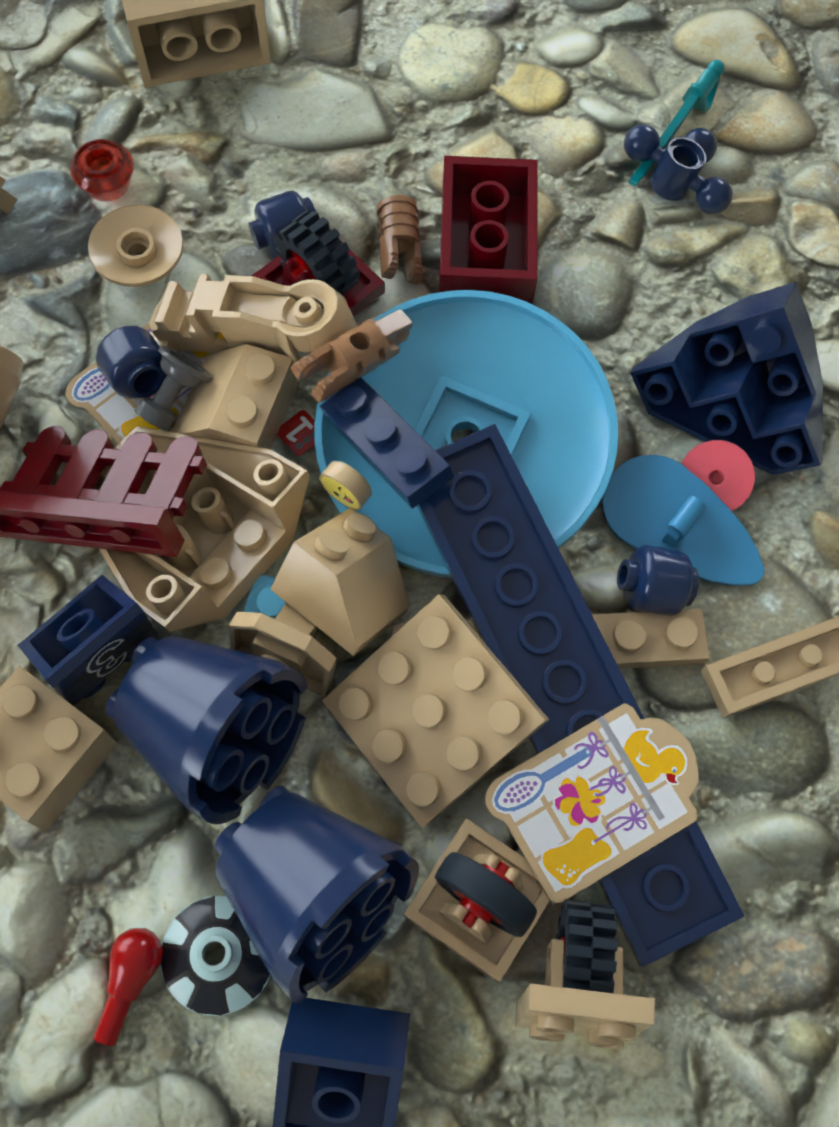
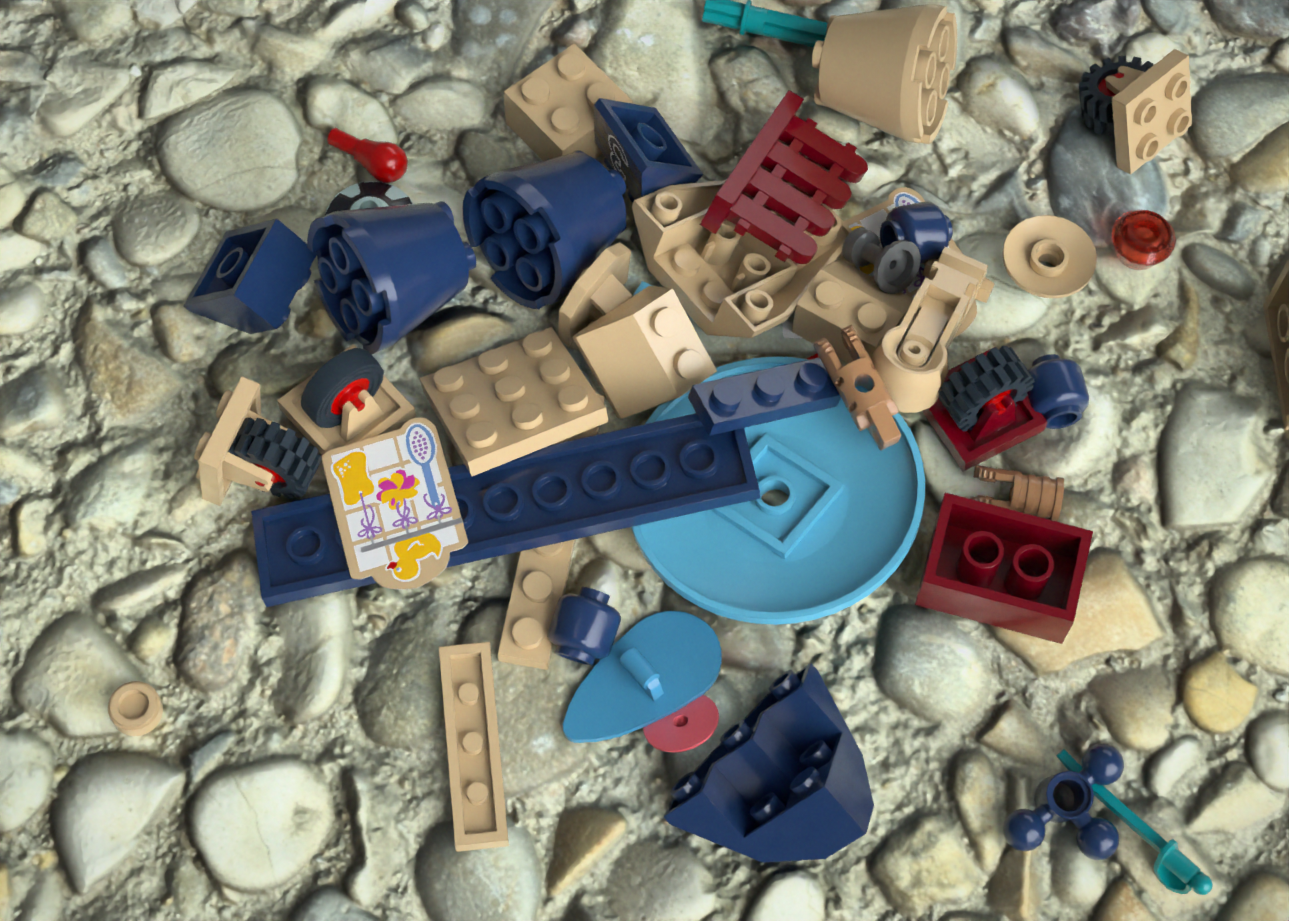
camera: 105 degrees right, 5 degrees down
tan tile [319,461,372,510] -> none

